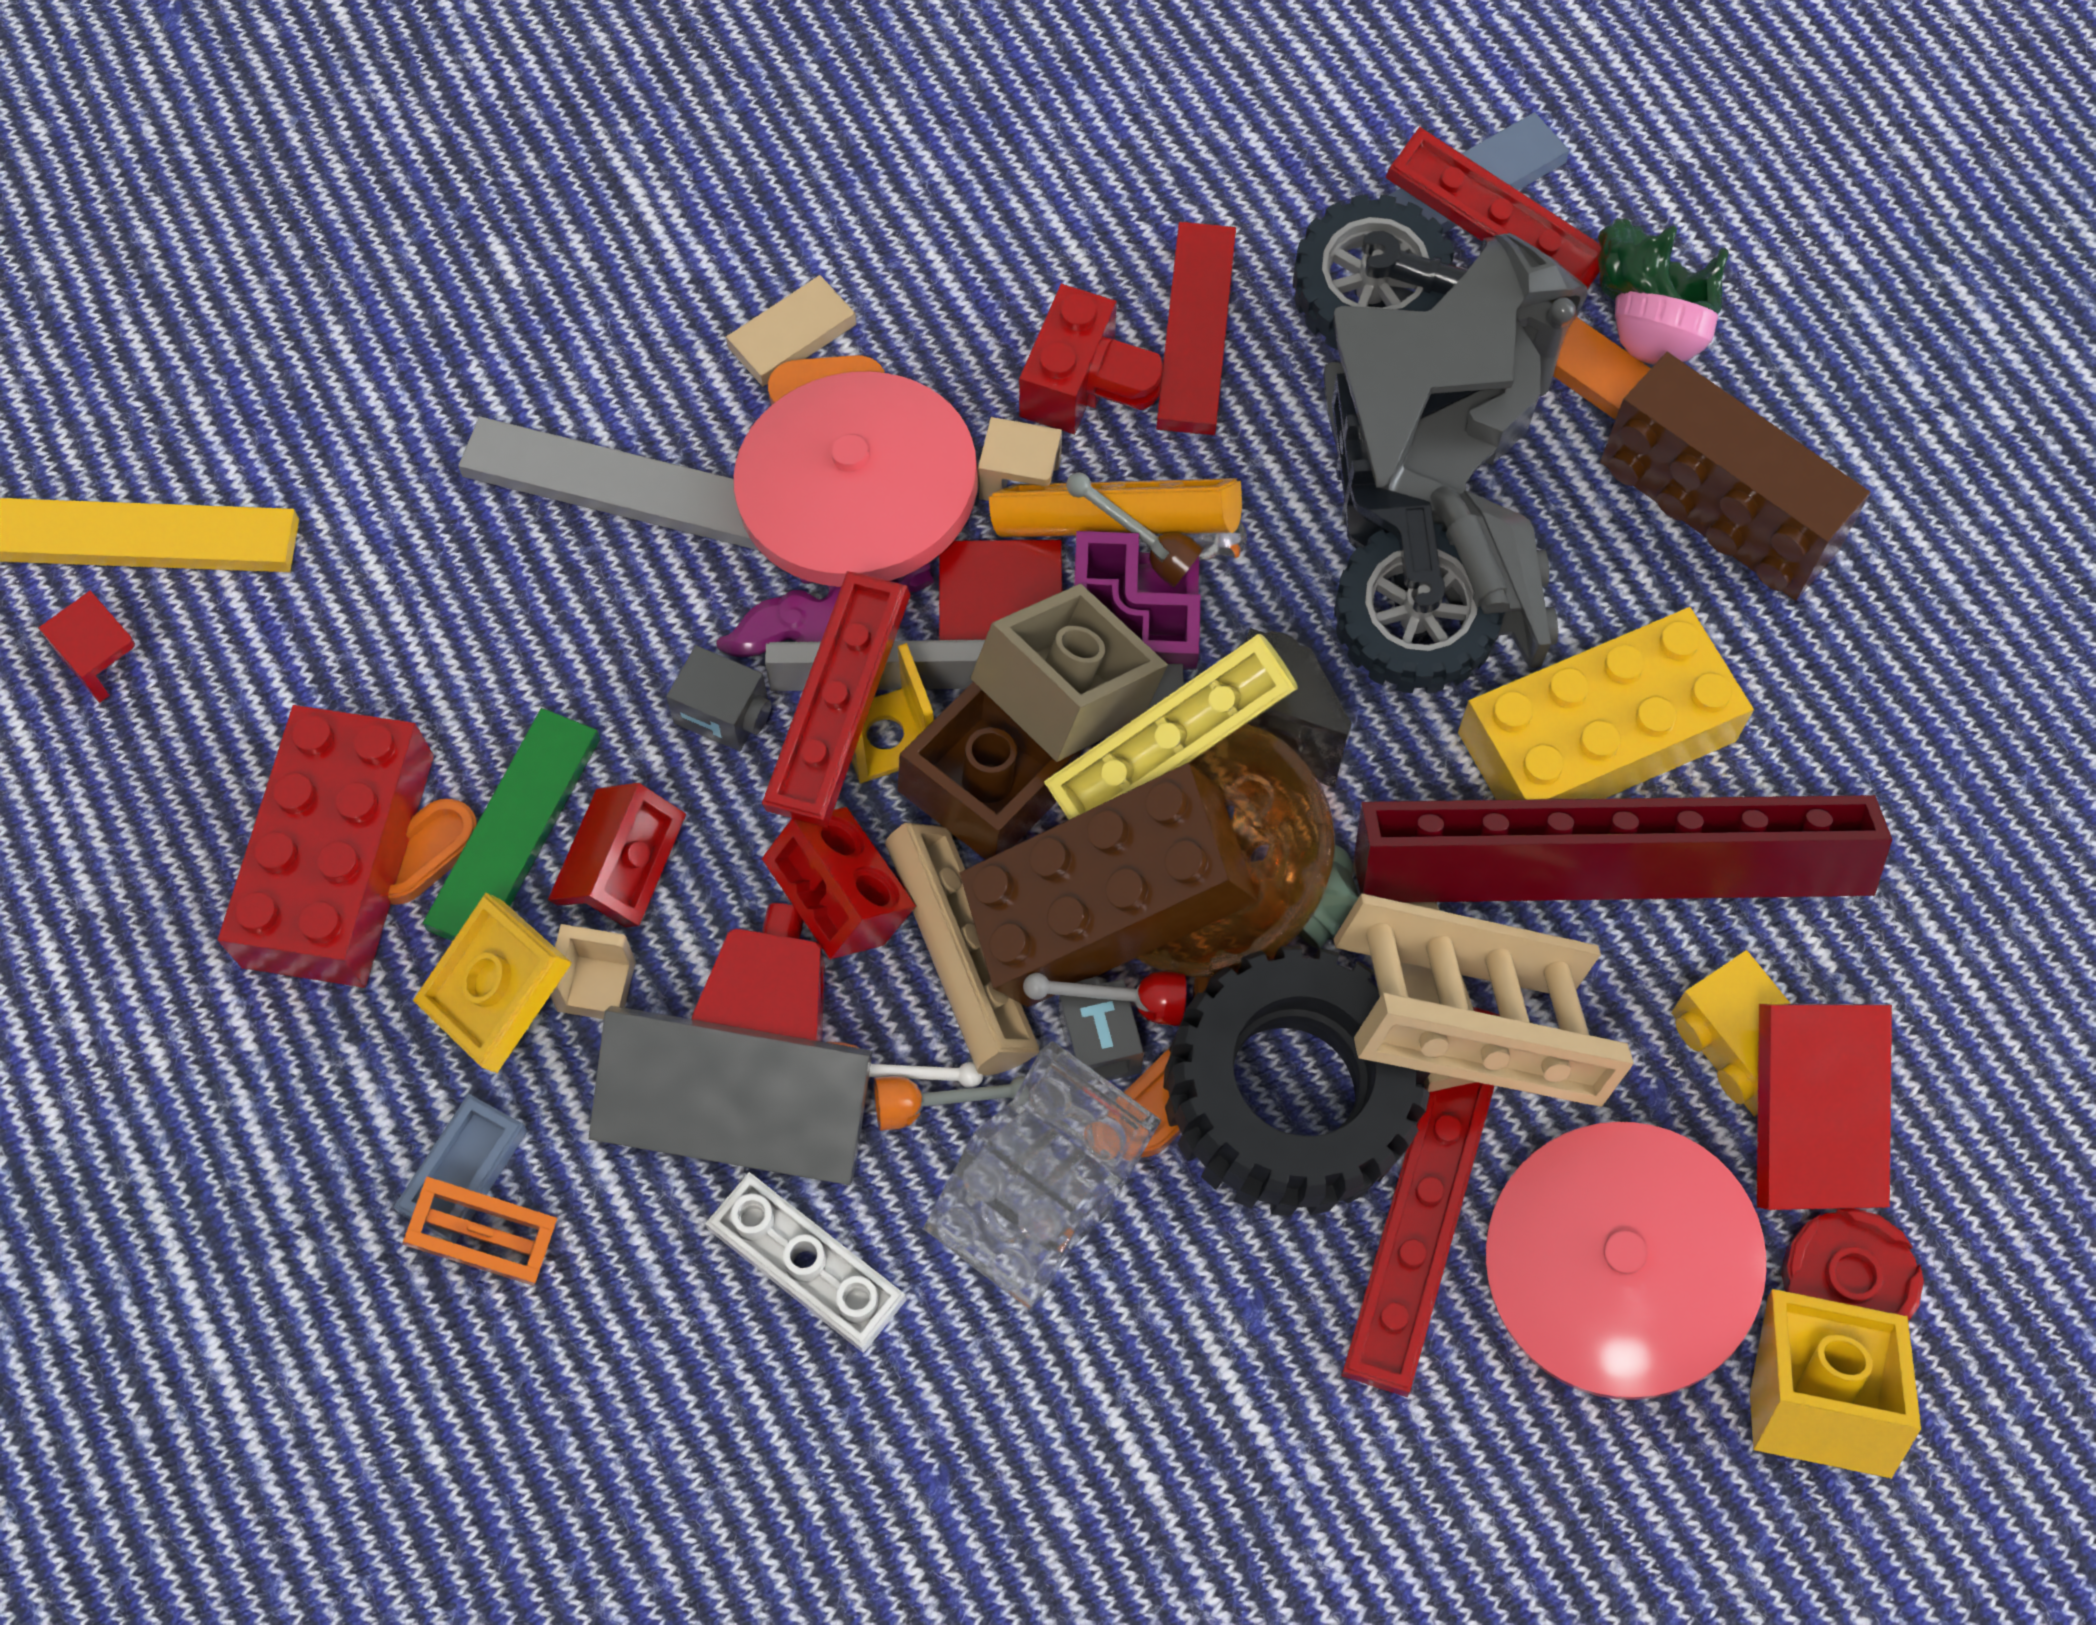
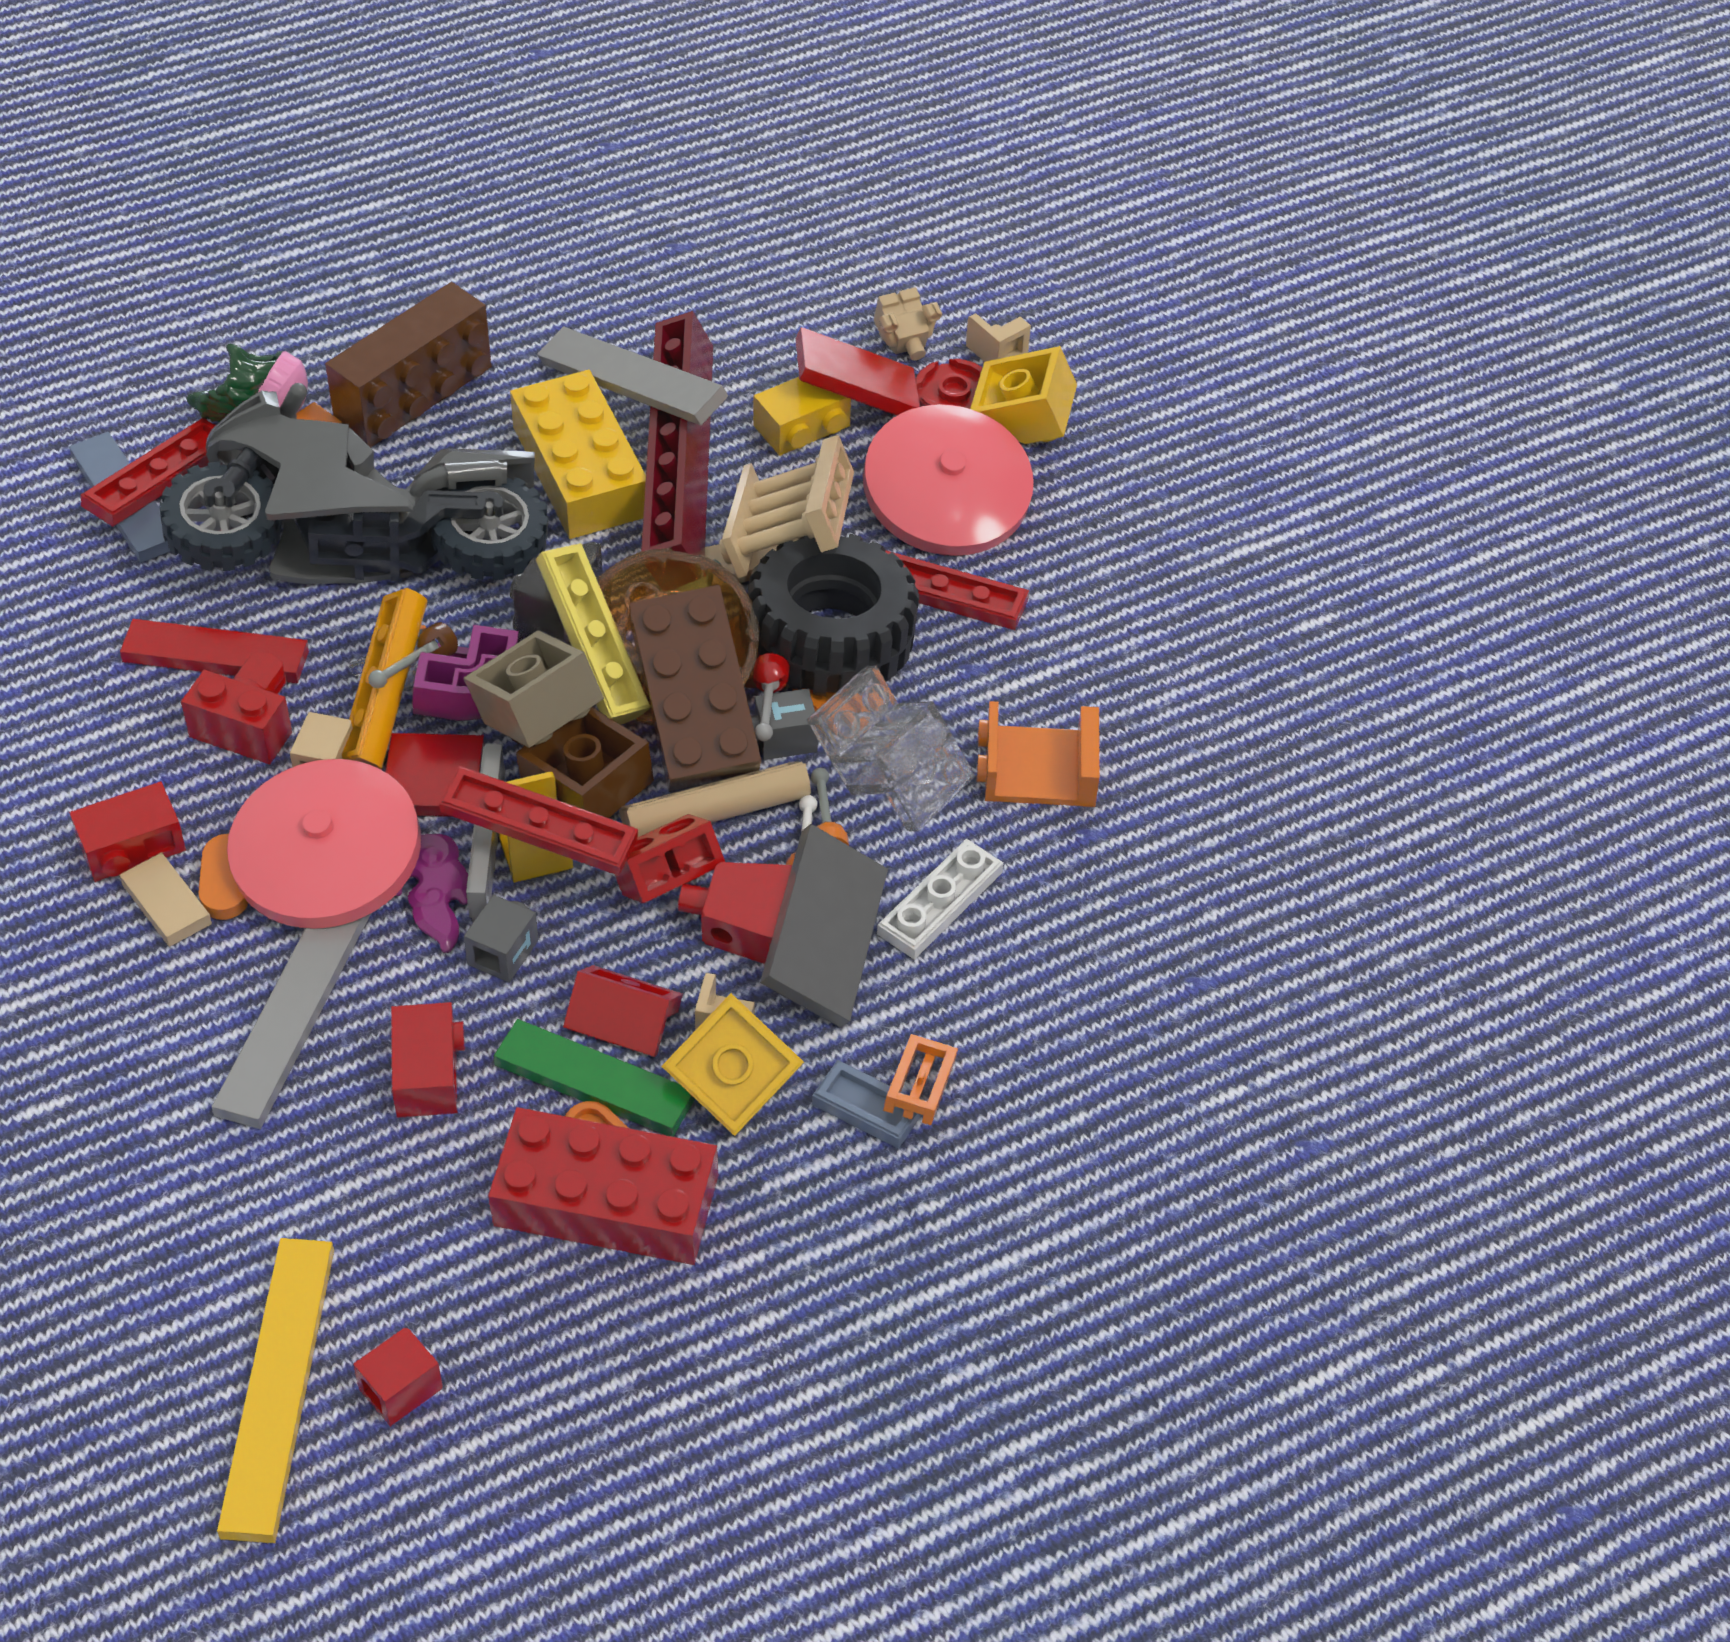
camera: 90 degrees left, 15 degrees down
none -> red brick [69,781,186,882]
none -> red brick [391,1002,465,1118]
none -> light grey tile [537,326,728,425]
none -> tan piece [874,287,942,361]
none -> tan panel [966,313,1031,362]
none -> orange panel [977,701,1100,807]

